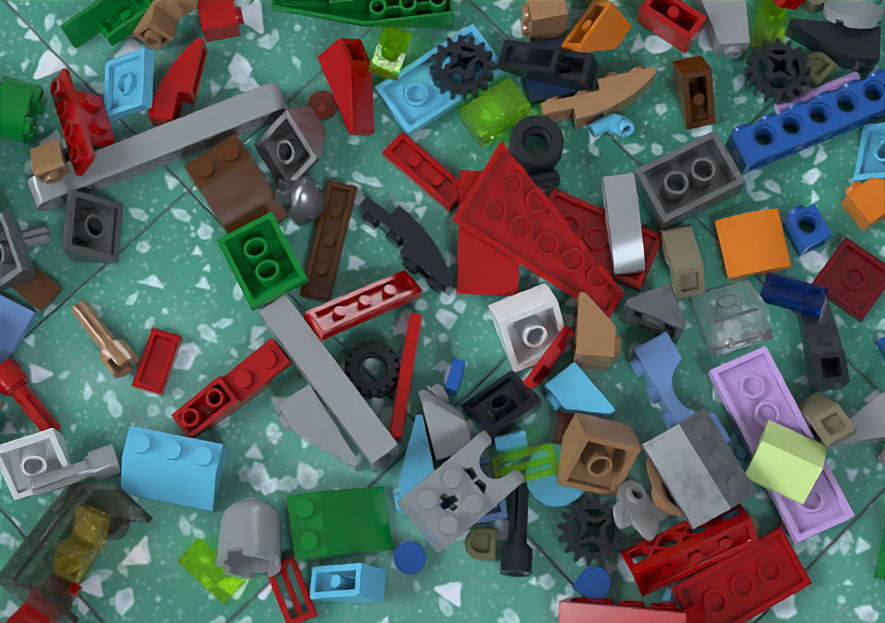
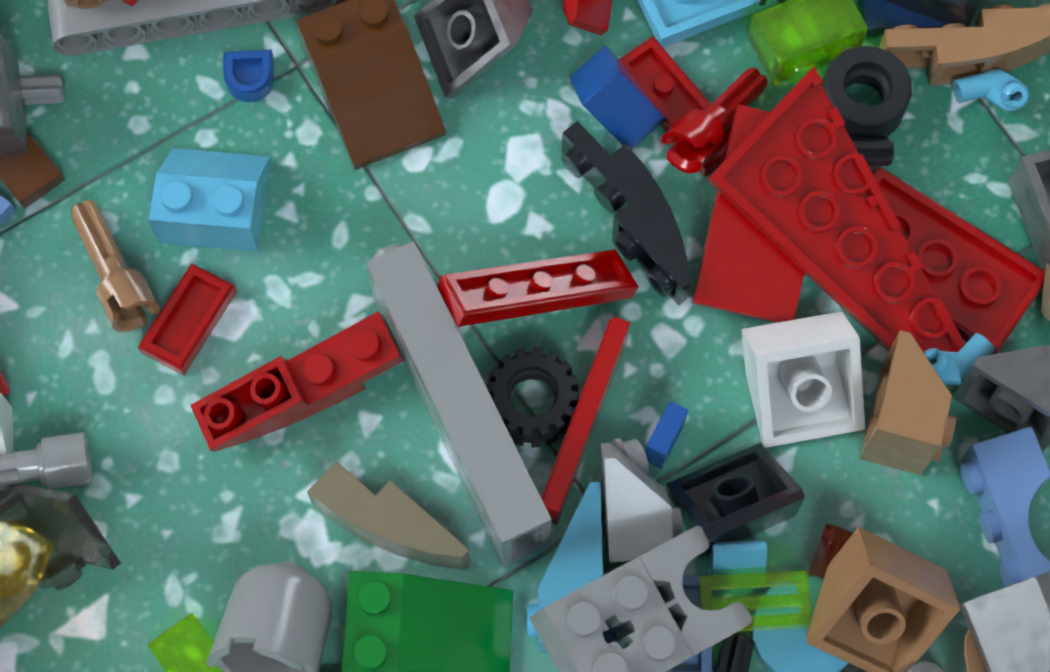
camera: 10 degrees right, 5 degrees down
flat silver slope [62,189,124,264] -> none
medium azure slope [120,426,228,512] -> none
green slope [217,212,309,311] -> none
flat silver piece [274,176,325,226] -> none
light grey slope [277,384,361,471] -> none
reddish brown tile [300,181,358,303] -> none
red tile [523,325,575,389] -> none
medium azure slope [544,362,615,419] -> none
light grey slope [601,173,645,276] -> none
none -> medium azure slope [148,148,272,252]
none -> blue tile [223,49,275,102]
none -> dark tan slope [307,461,471,570]
none -> blue slope [569,45,667,150]
none -> red piece [661,67,768,173]
none -> medium azure arm [923,333,996,385]

